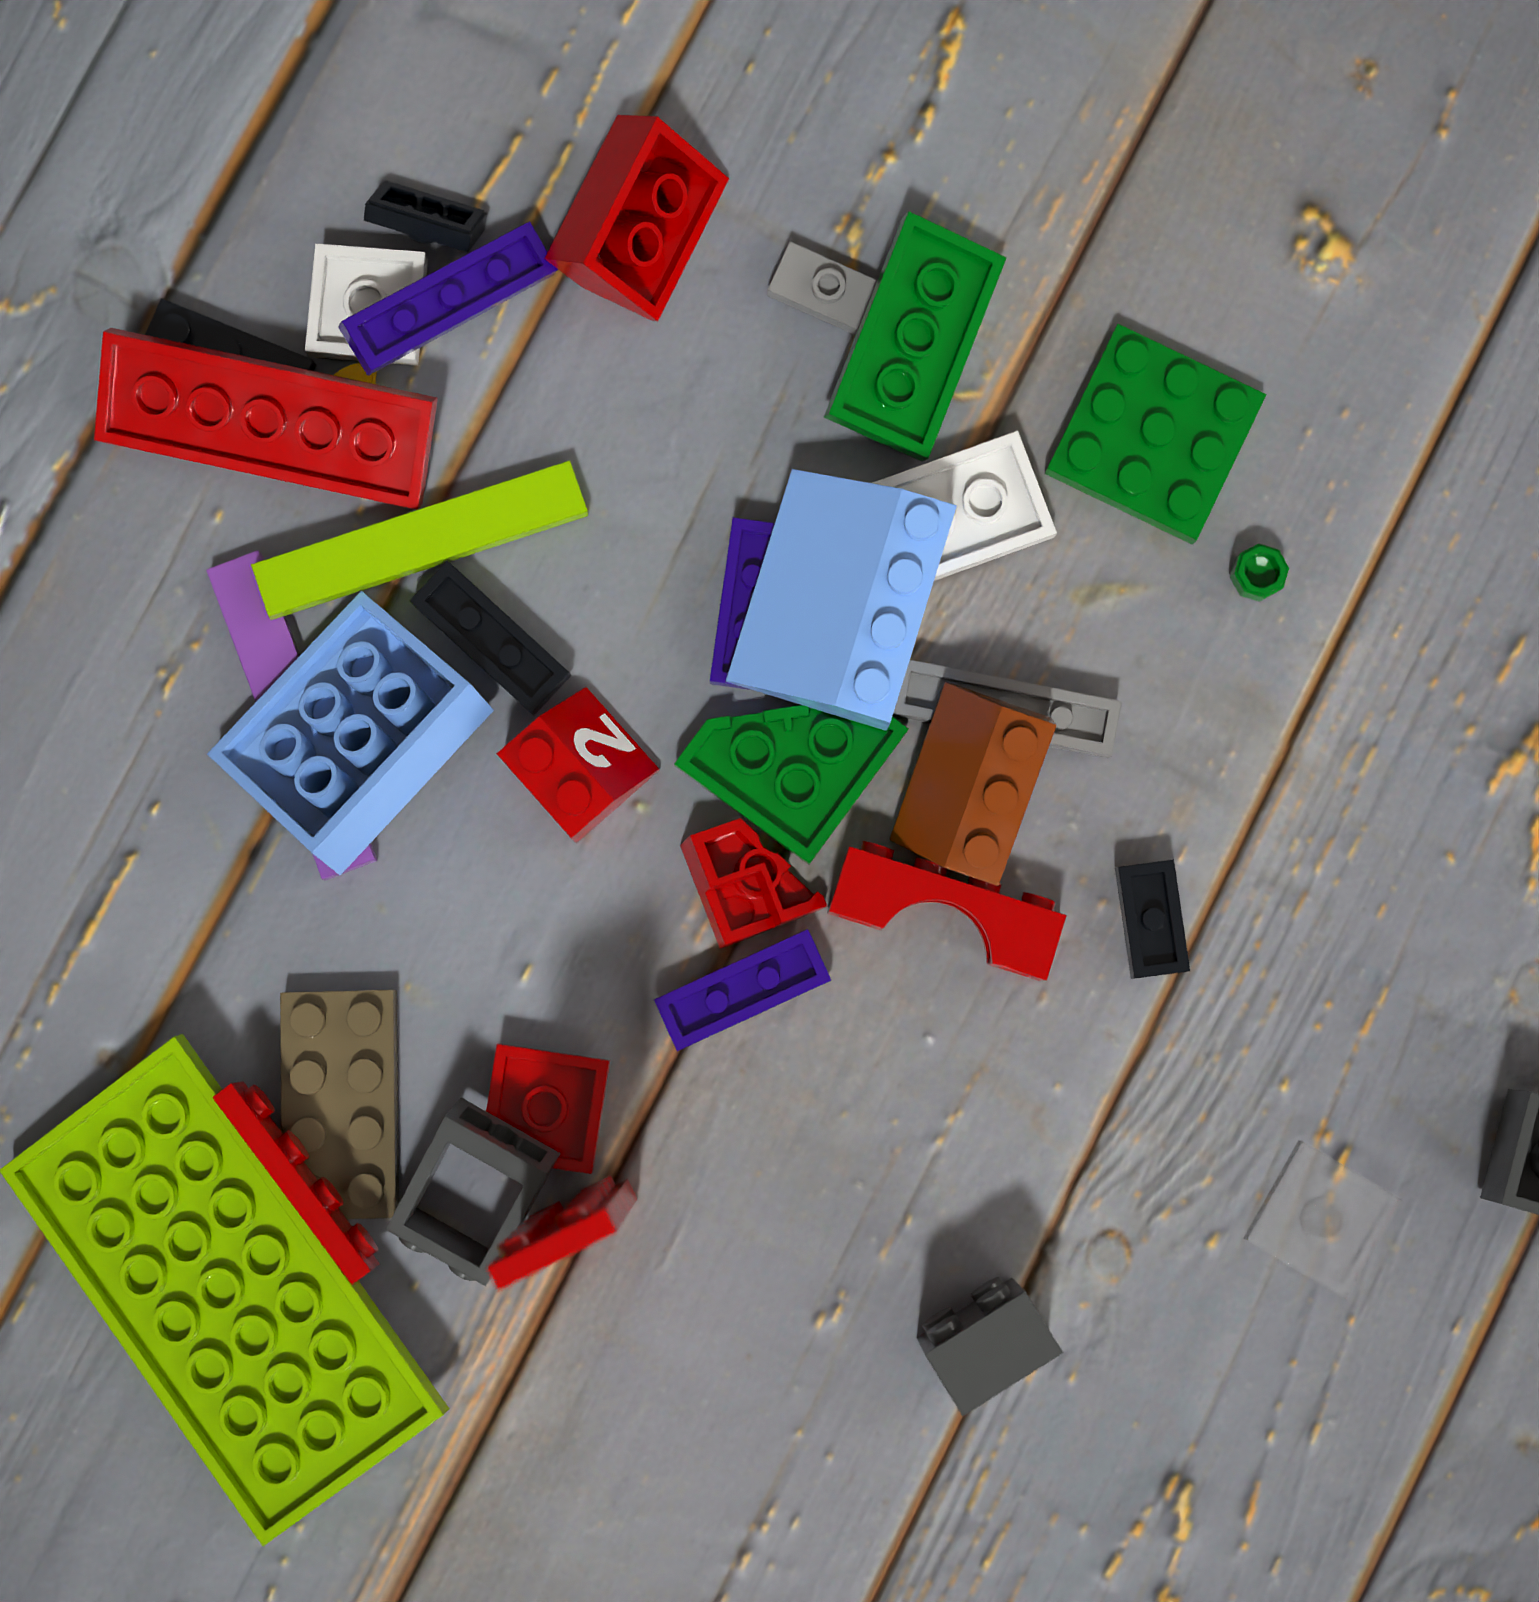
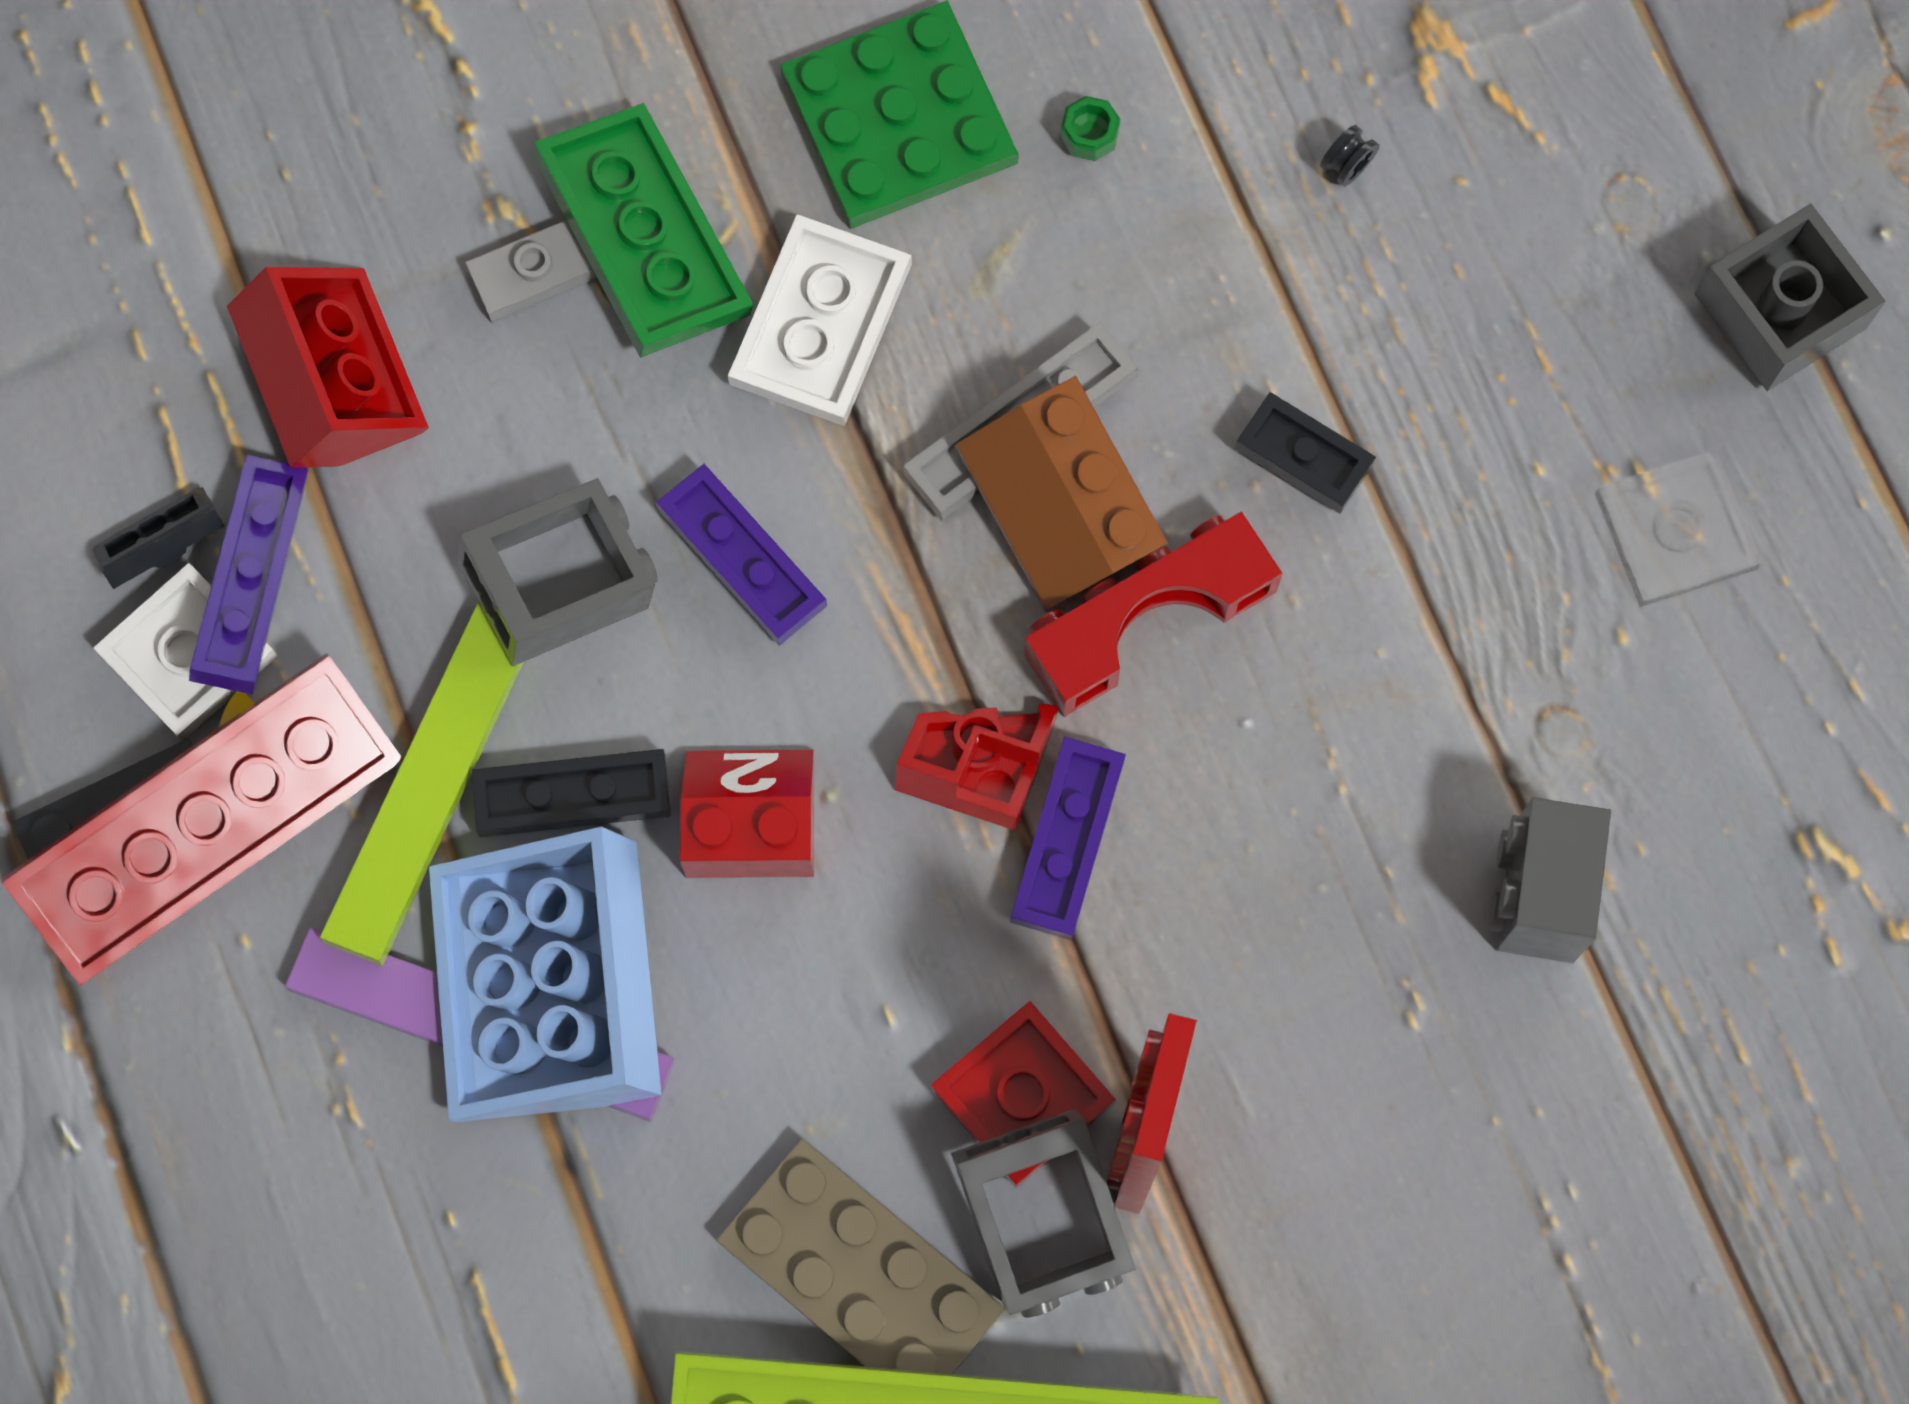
camera: 45 degrees left, 10 degrees down
red plate [212,1081,380,1285] -> none
green plate [674,705,909,865] -> none
light blue slope [726,469,957,731] -> none
none -> dark grey window [456,478,658,667]
none -> black bush [1320,124,1380,187]

